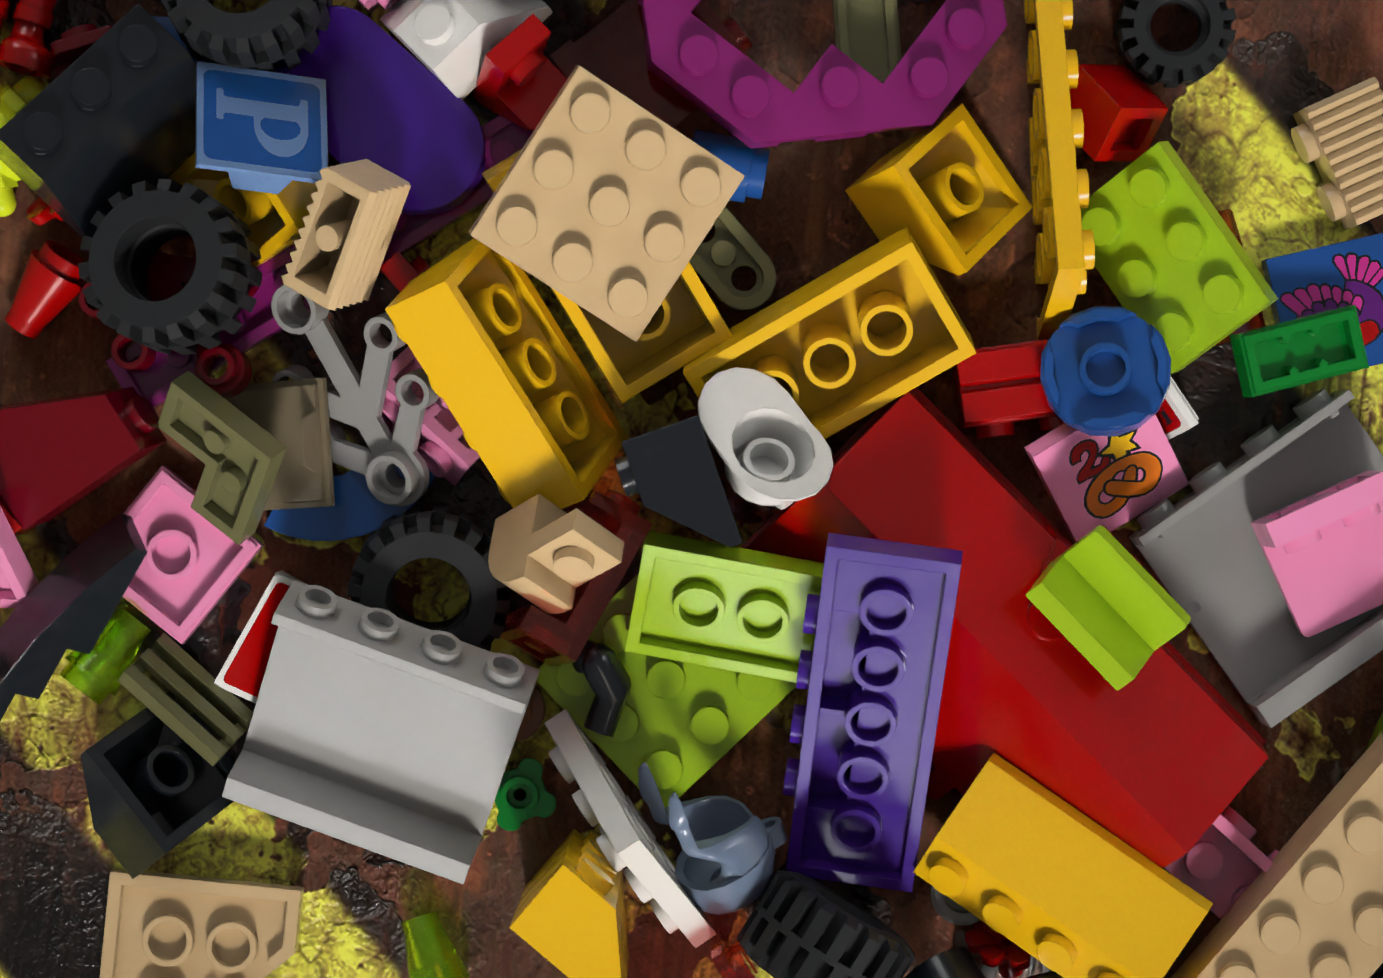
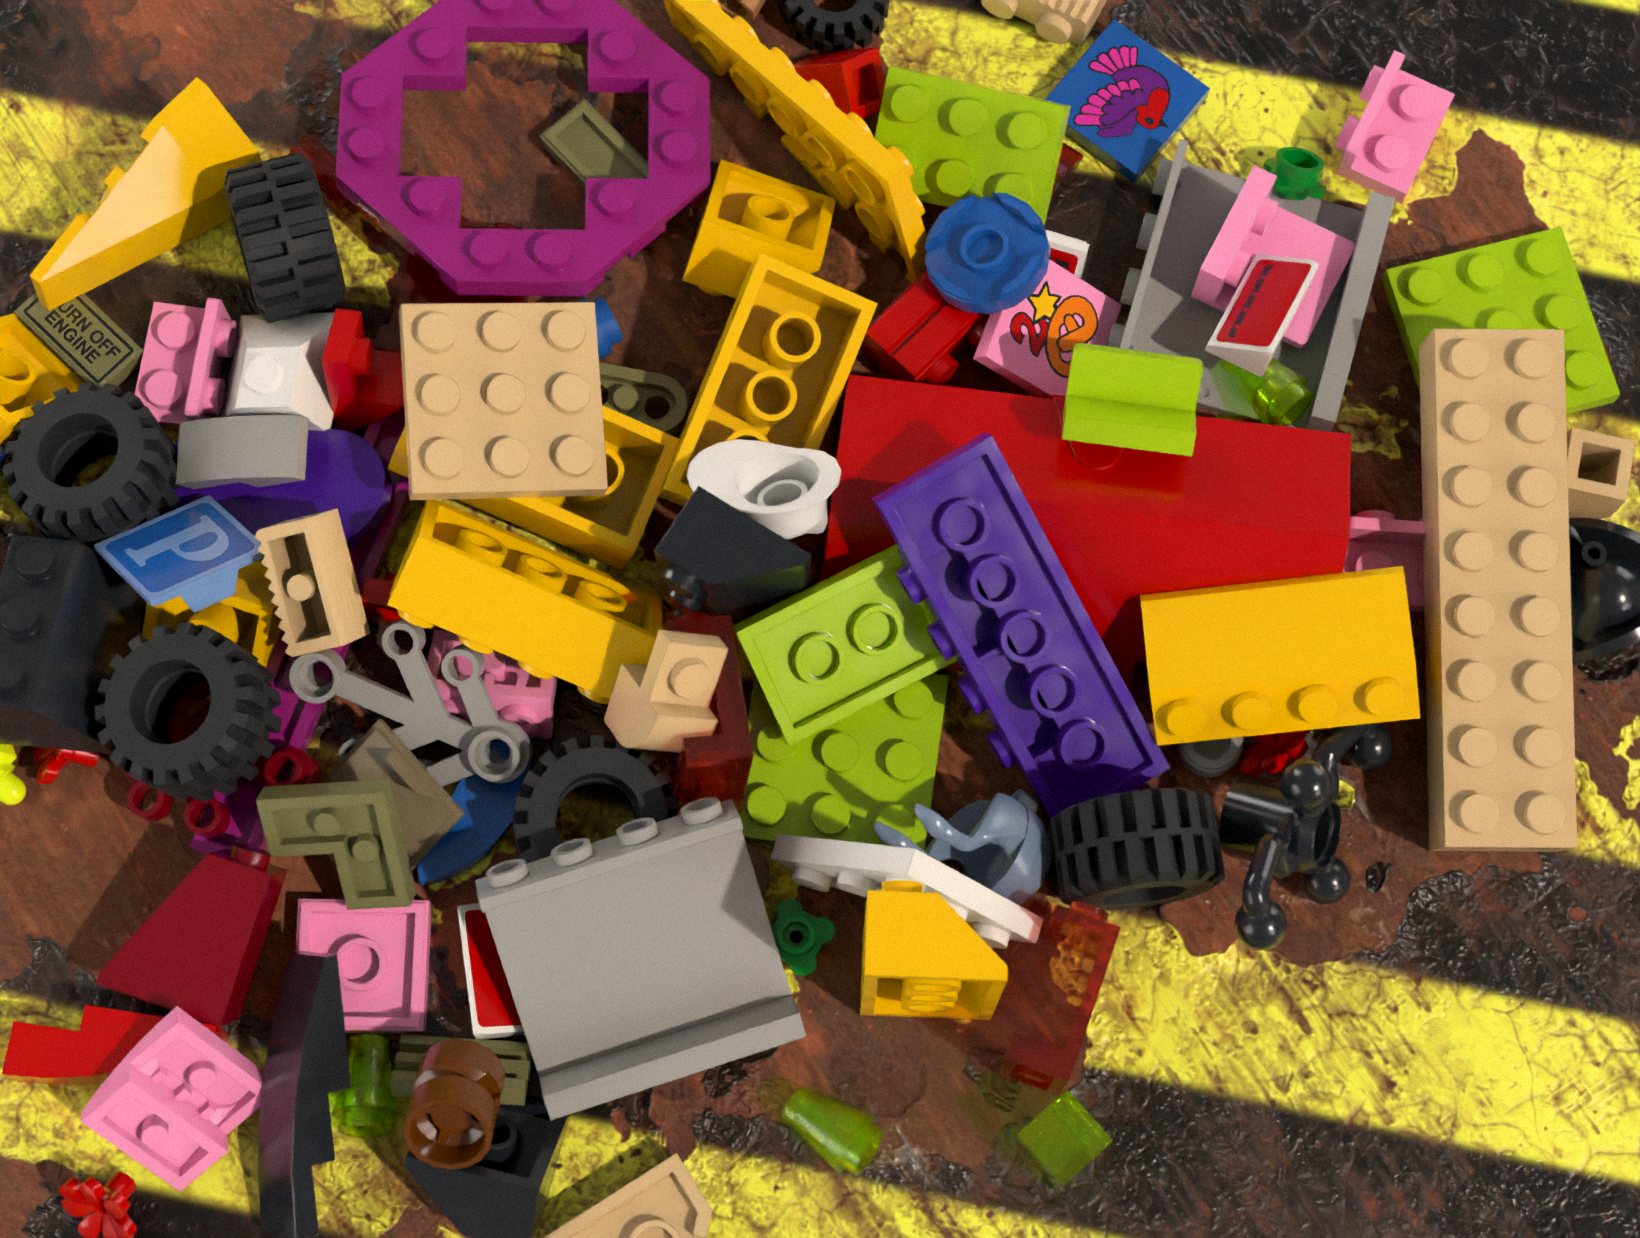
camera: 35 degrees left, 15 degrees down
red cone [4,240,87,339] -> none
black arm [572,640,631,737] -> none
green plate [1229,305,1369,397] -> none
none -> light grey slope [176,415,309,489]
none -> reddish brown wheel [403,1039,505,1170]
none -> slope [1205,254,1320,378]
none -> clear neon green cone [1221,358,1314,427]

